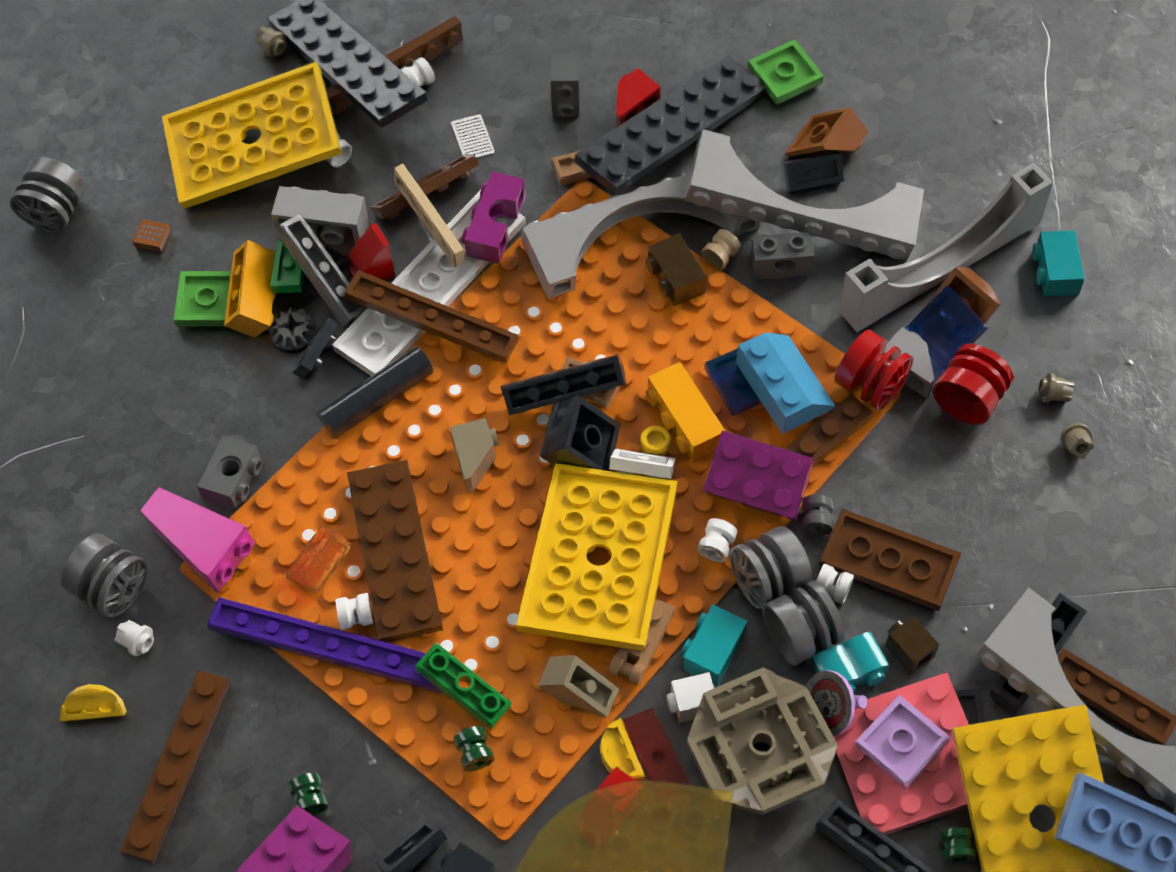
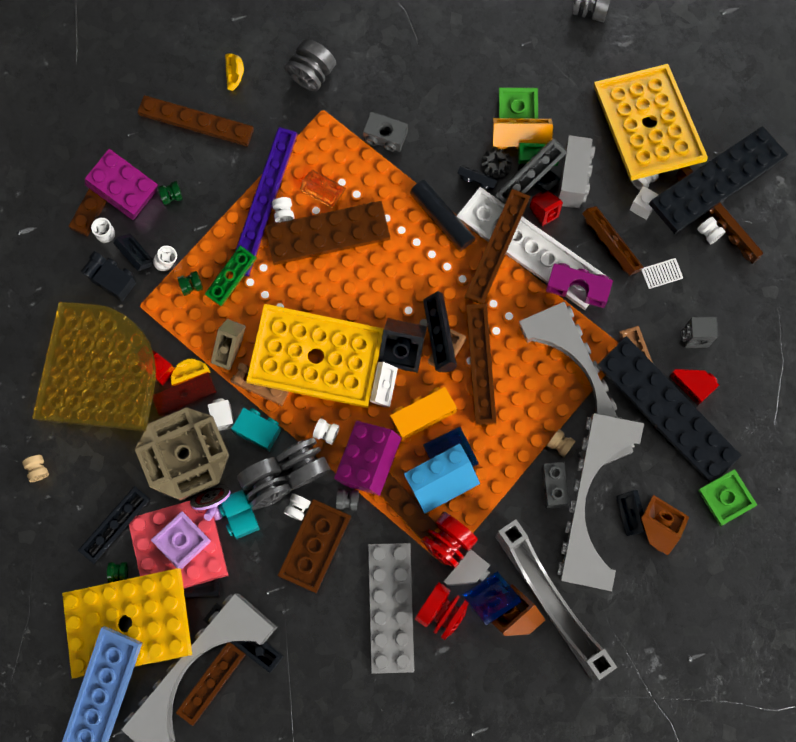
camera: 90 degrees right, 15 degrees up
white hose [114,620,154,656] -> none
dark orange tile [132,219,171,253] -> none
dark pink slope [140,487,255,592] -> none
dark tan hose [255,26,287,58] -> none
tan tile [394,164,464,268] -> none
dark tan slope [450,418,499,494] -> none
yellow tile [640,426,671,456] -> none
dark brown brick [646,233,707,306] -> none
dark brown brick [885,616,940,675] -> none
teal brick [1032,230,1085,297] -> none
dark tan hose [1038,373,1074,403] -> none
dark tan hose [1060,423,1094,459] -> none
none -> white wheel [153,246,177,271]
none -> light grey plate [368,543,414,674]
none -> reddish brown plate [466,304,497,426]
none -> white brick [630,186,659,220]

